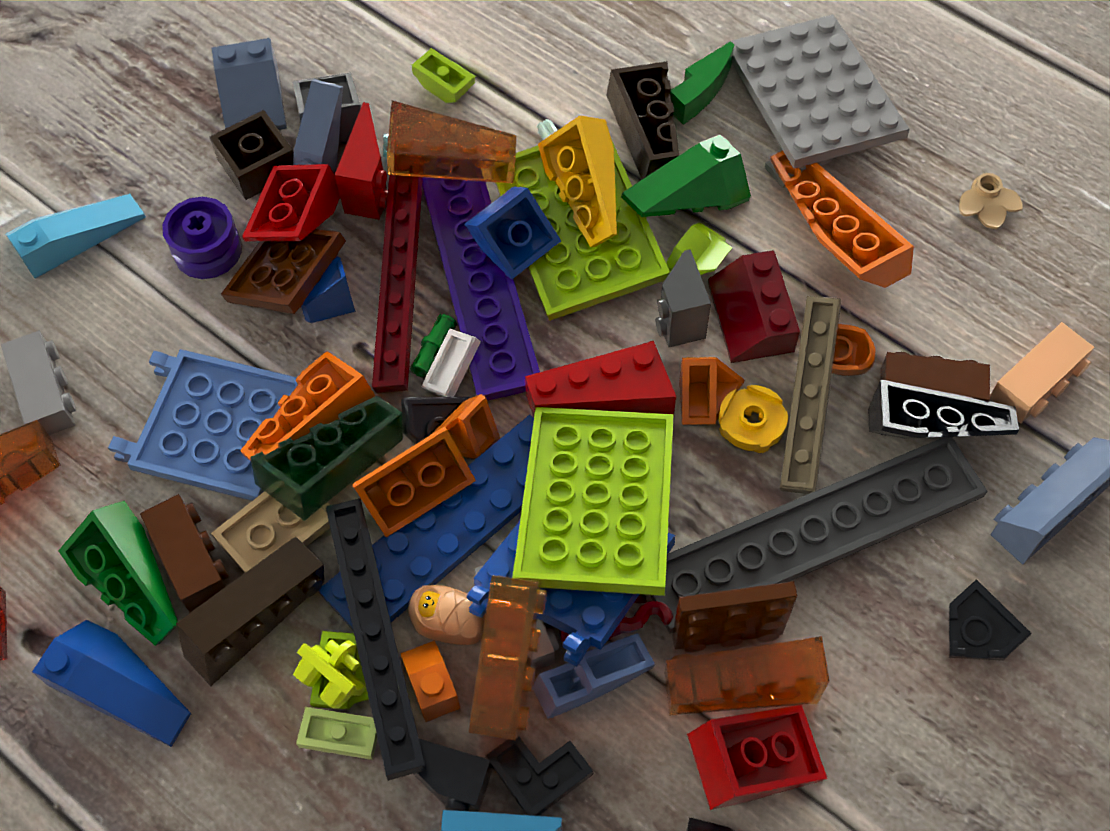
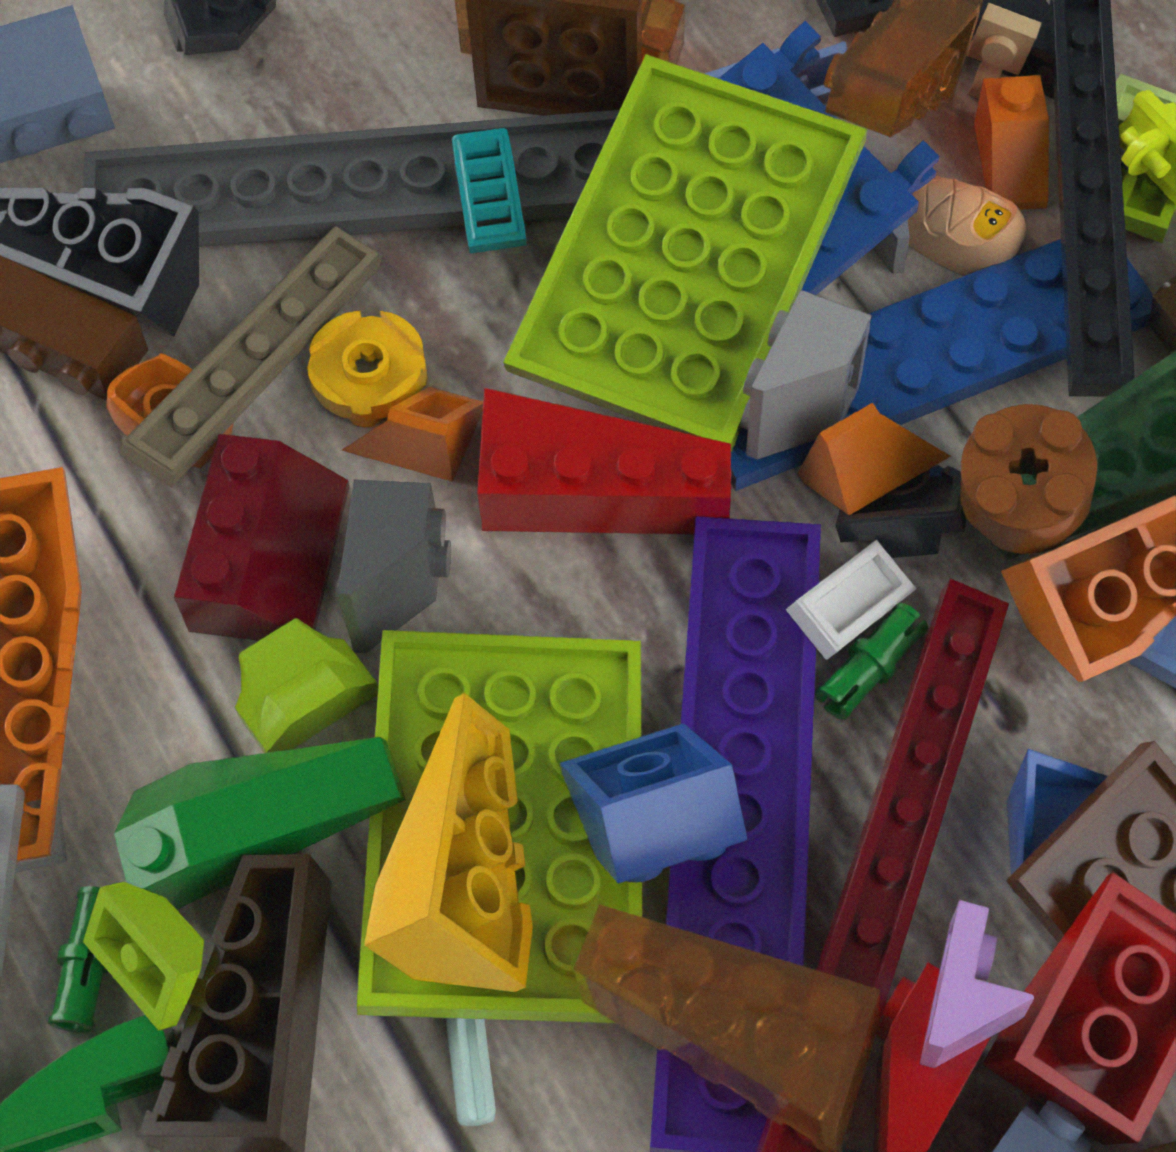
camera: 160 degrees left, 0 degrees up
orange slope [352,426,476,537] -> none
none -> green pin [48,886,108,1033]
none -> lime slope [83,882,204,1031]
none -> teal slope [452,128,527,254]
none -> light grey slope [740,290,872,459]
none -> lavender slope [920,900,1034,1068]
none -> dark orange brick [961,404,1097,554]
none -> tan plate [966,3,1041,99]

